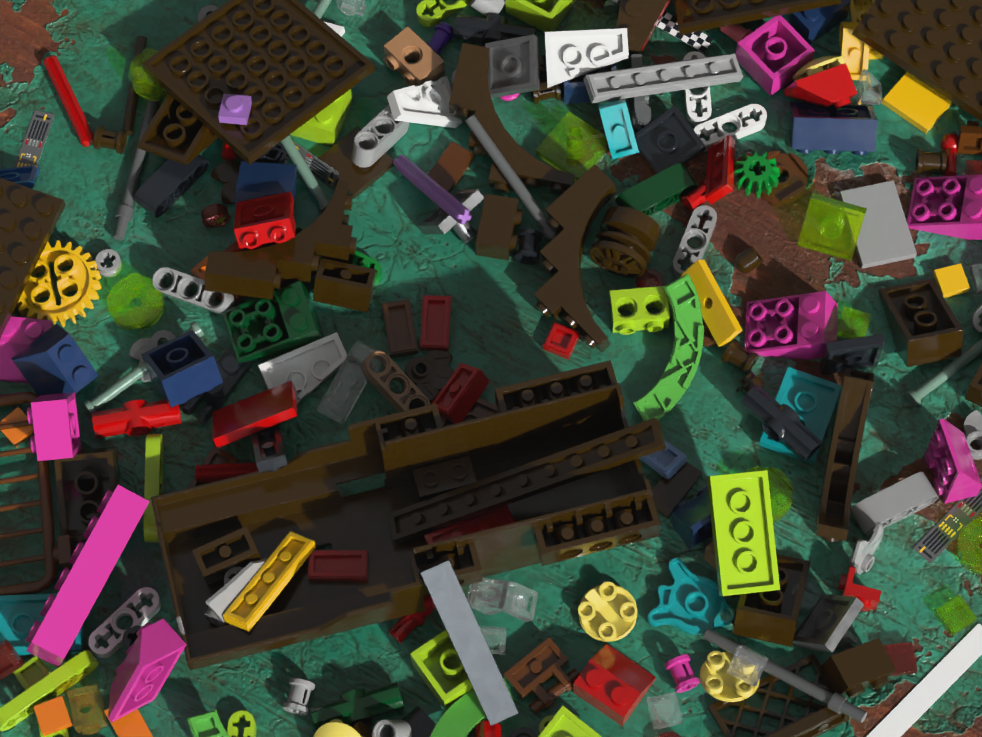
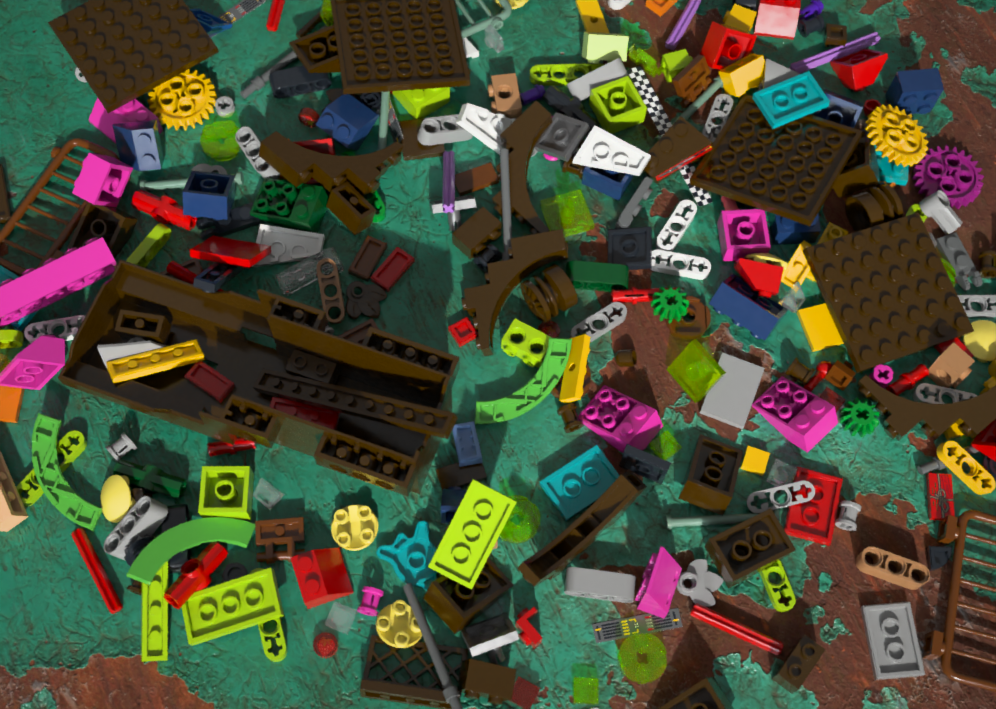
camera: 30 degrees right, 0 degrees up
dark brown bush [93,125,127,154] -> none
medium lavender plate [218,94,252,125] -> none
red plate [234,191,296,249] -> none
tile [419,556,518,725] -> none
red slope [431,363,489,424] -> none
clear slope [467,578,538,622] -> none
light grey tile [583,53,743,104] -> none
tile [598,99,639,160] -> none
red tile [705,135,735,204] -> none
clear plate [726,645,769,686] -> none
dark brown plate [736,372,764,395] -> none
black piece [740,385,822,462] -> none
light grey plate [849,522,884,575] -> none

